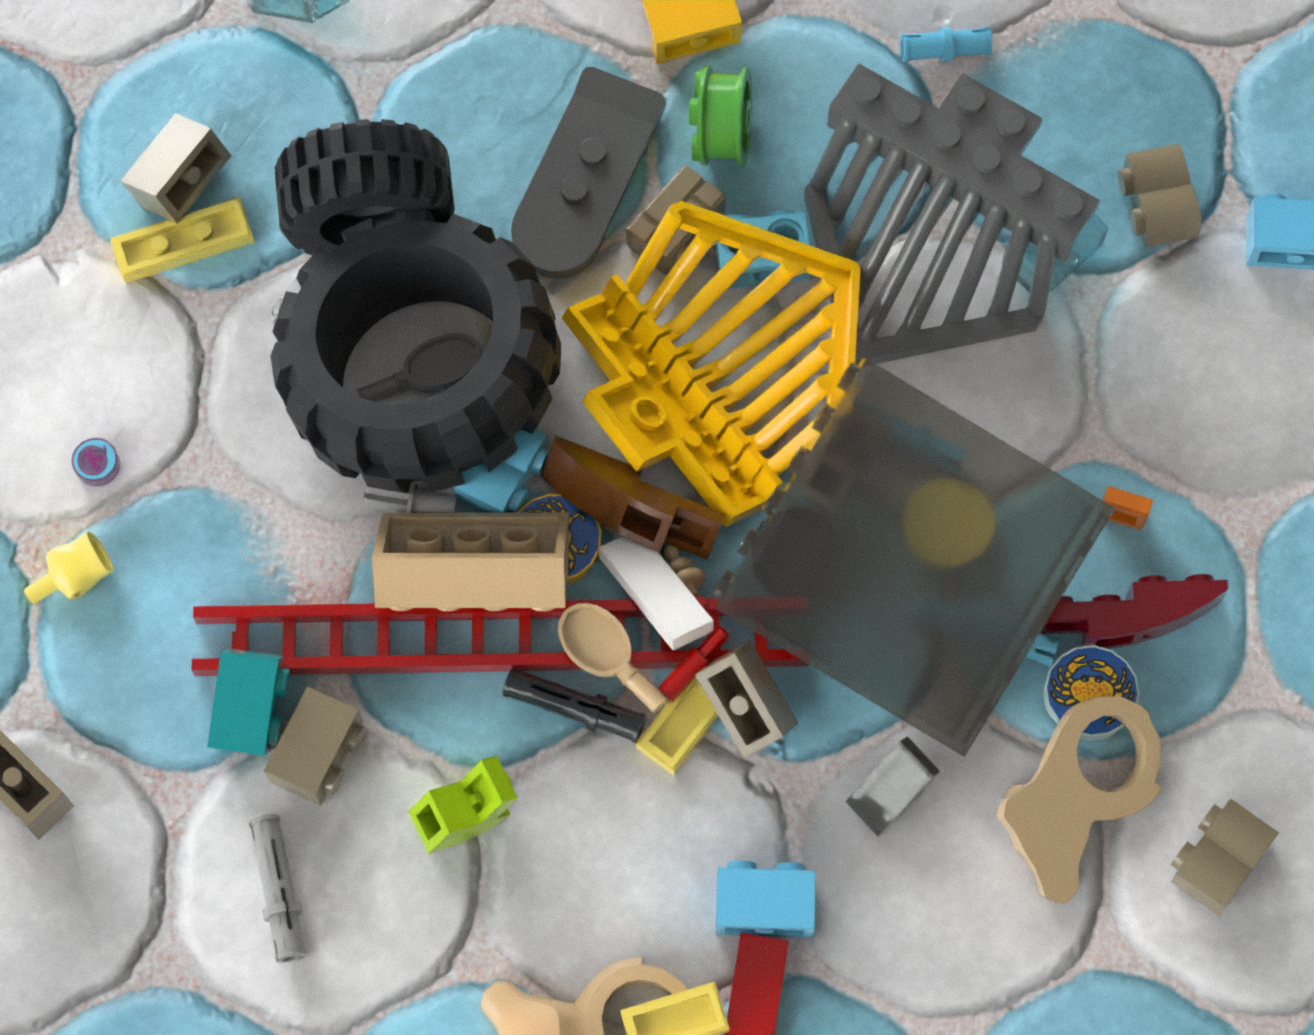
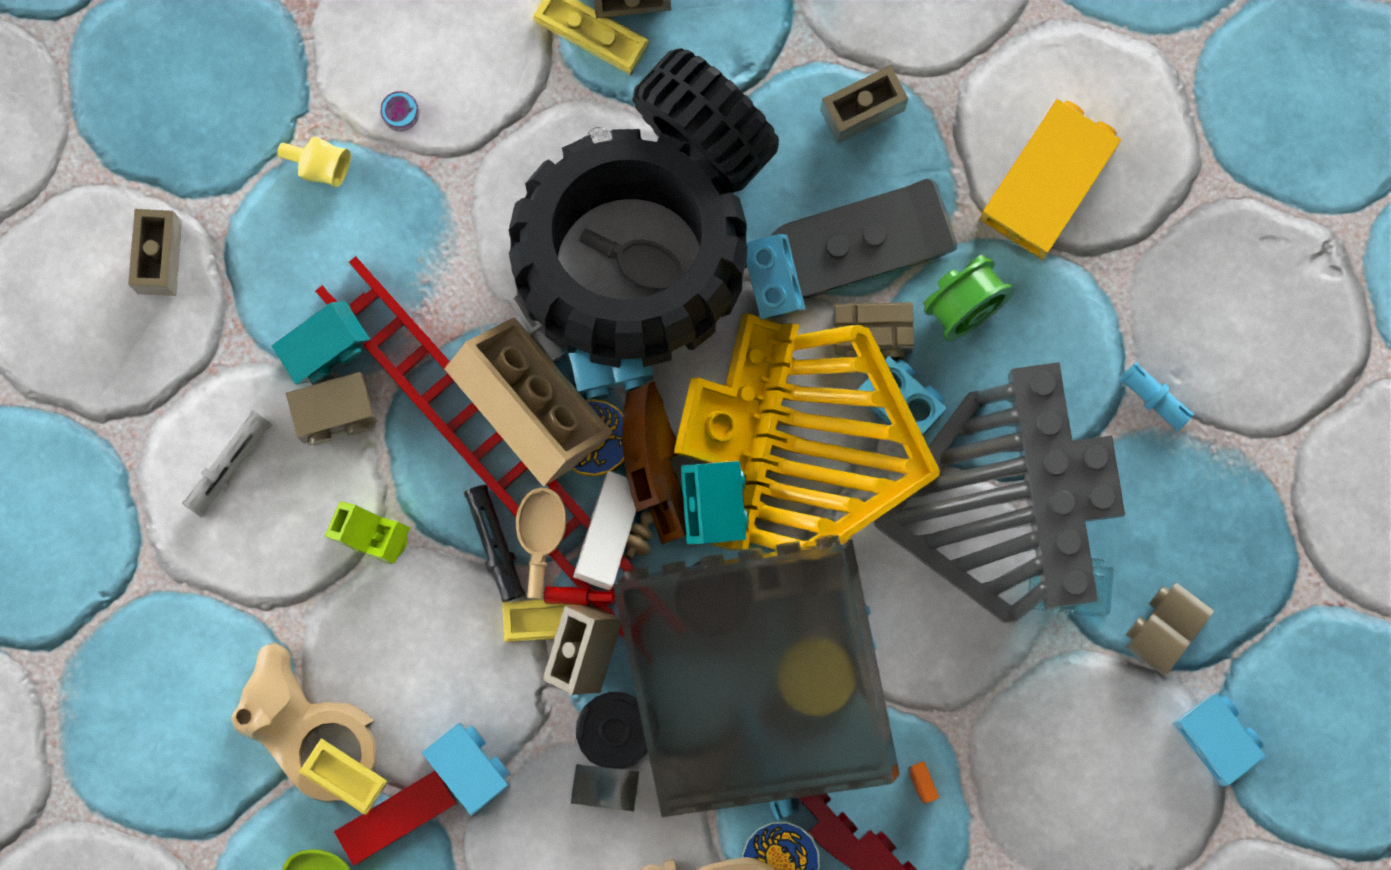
camera: 50 degrees right, 10 degrees up
none -> black tile [576,692,654,770]
none -> teal brick [681,461,749,544]
none -> medium azure brick [746,234,806,319]
none -> dark tan brick [820,65,908,144]

